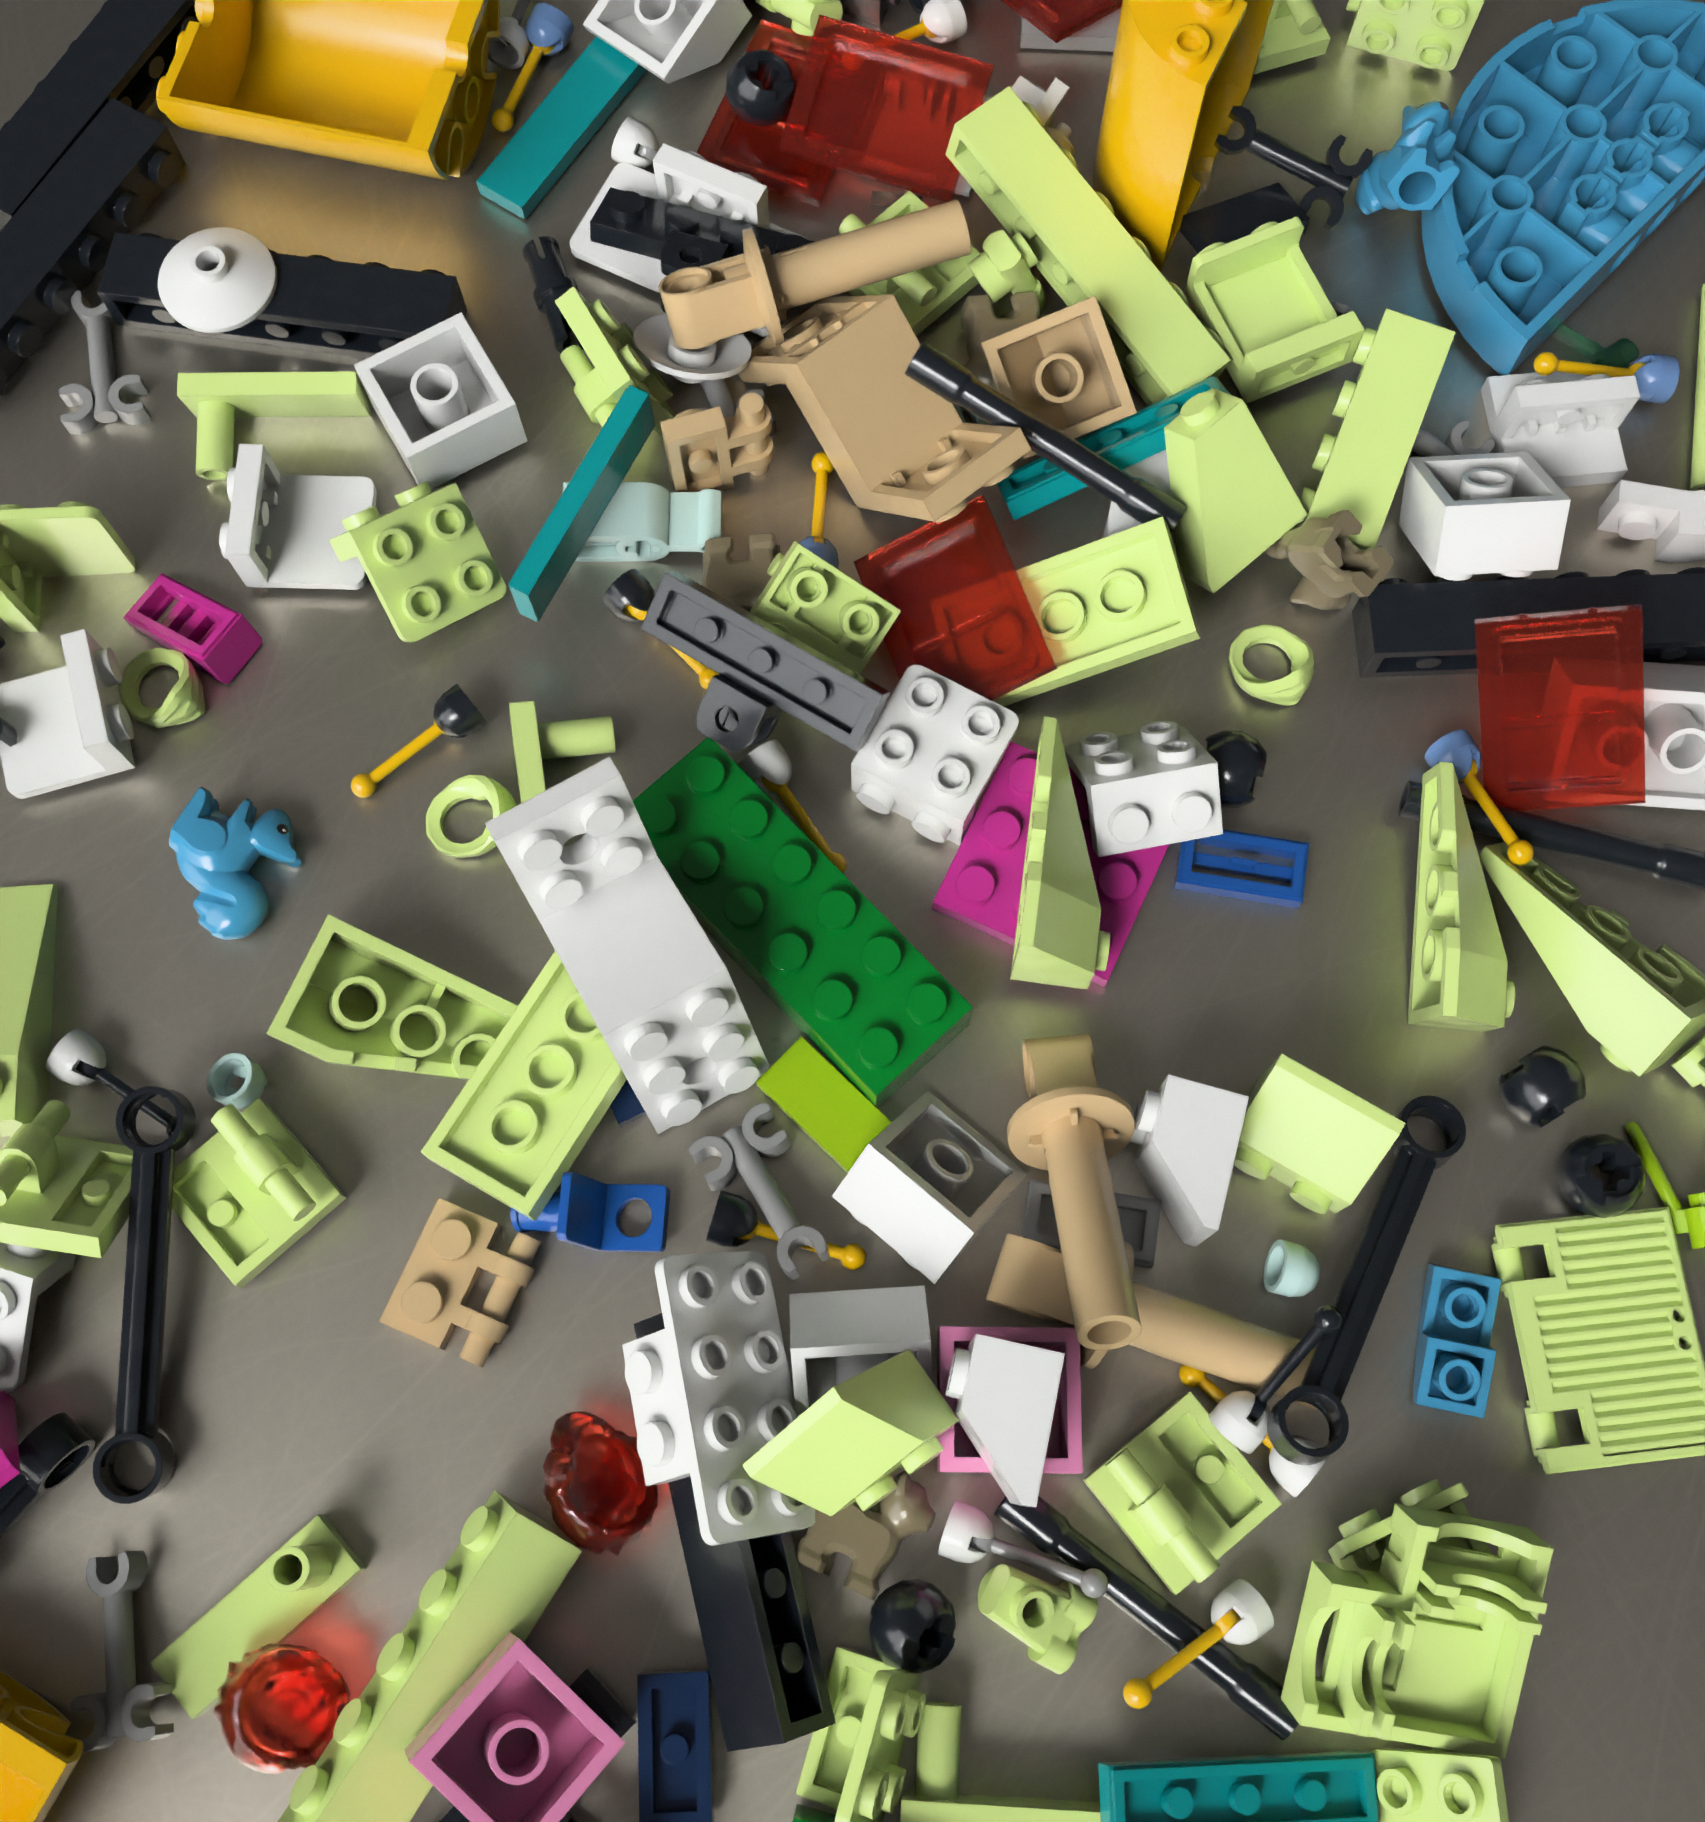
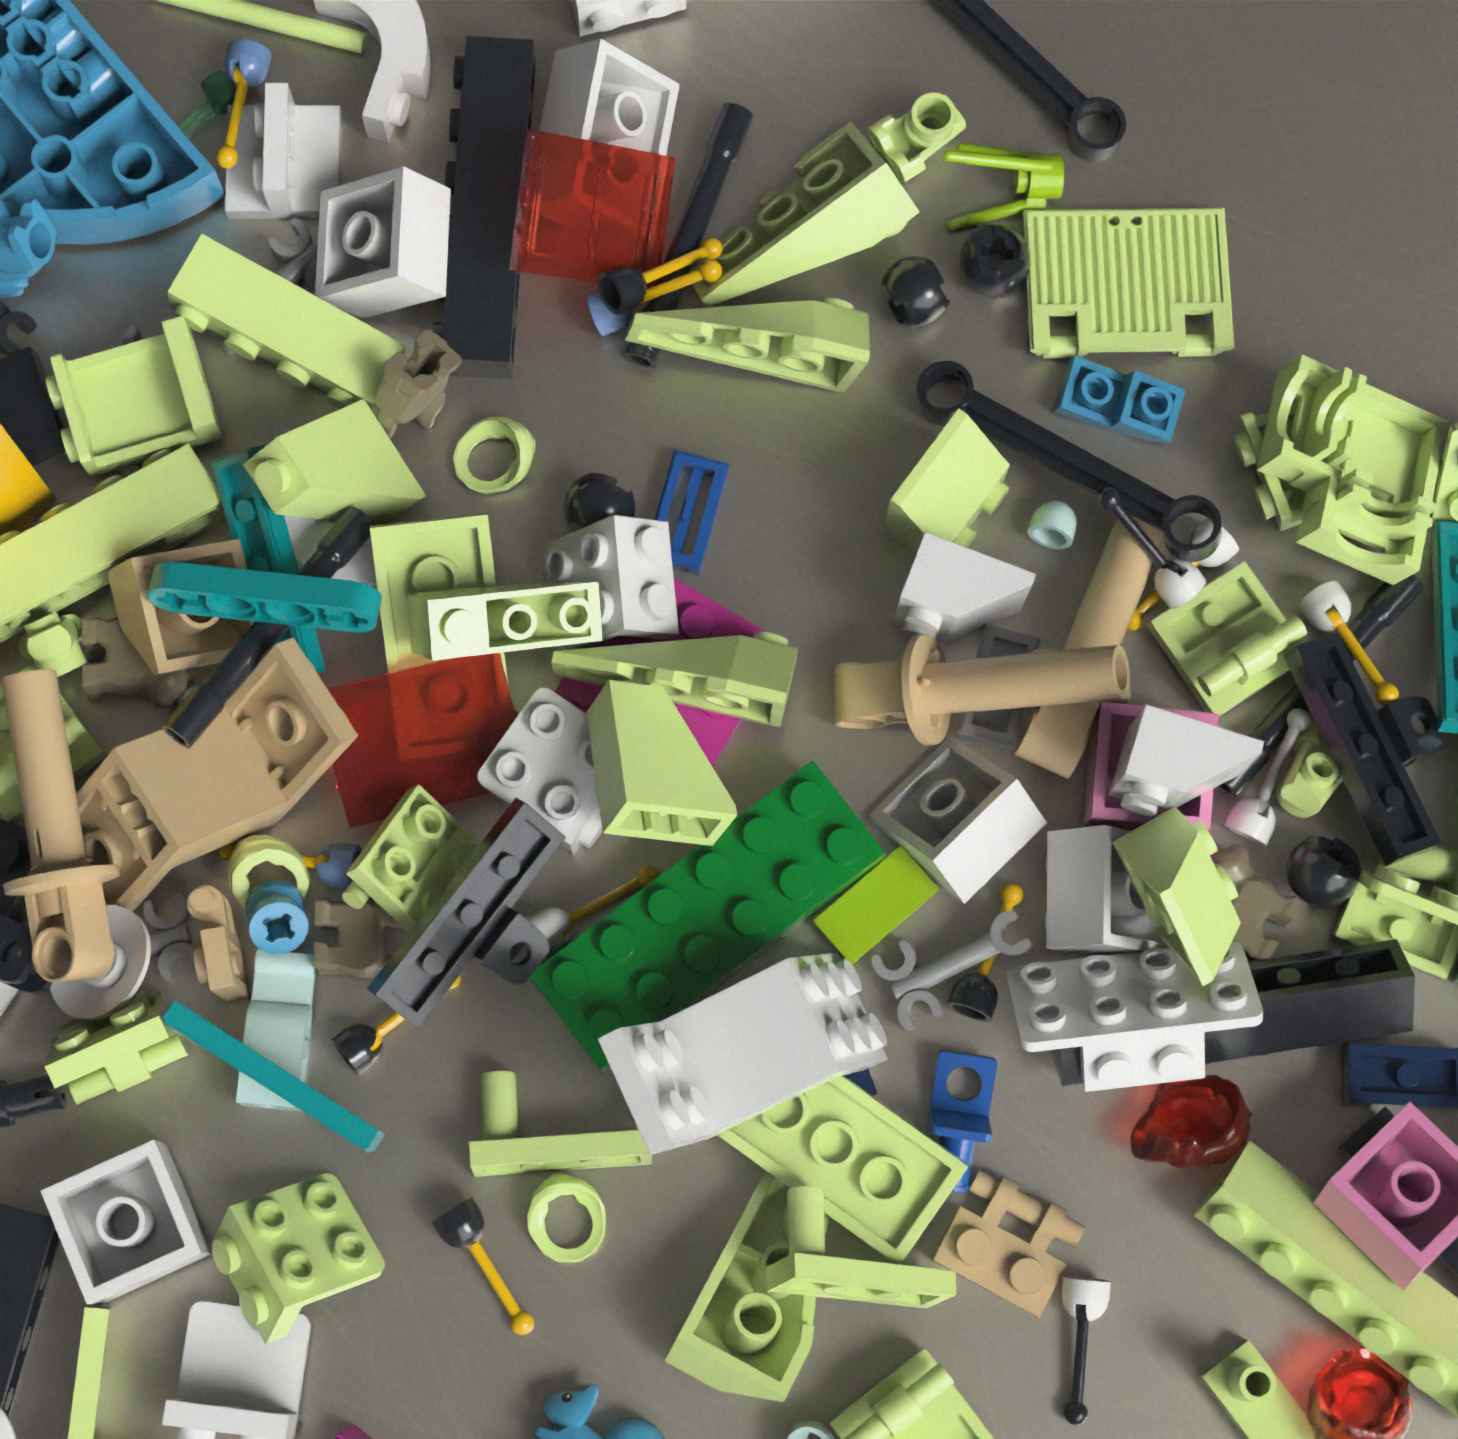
camera: 90 degrees left, 5 degrees up
none -> teal beam [147,562,382,632]
none -> yellowish green piece [227,834,310,908]
none -> dark azure wheel [245,880,308,954]
none -> yellowish green slope [407,581,602,660]
none -> yellowish green slope [586,680,737,846]
none -> black hinge [597,237,723,315]
none -> yellowish green piece [766,1186,957,1309]
none -> hinge [1061,1276,1111,1426]
none -> black plate [1283,633,1446,866]

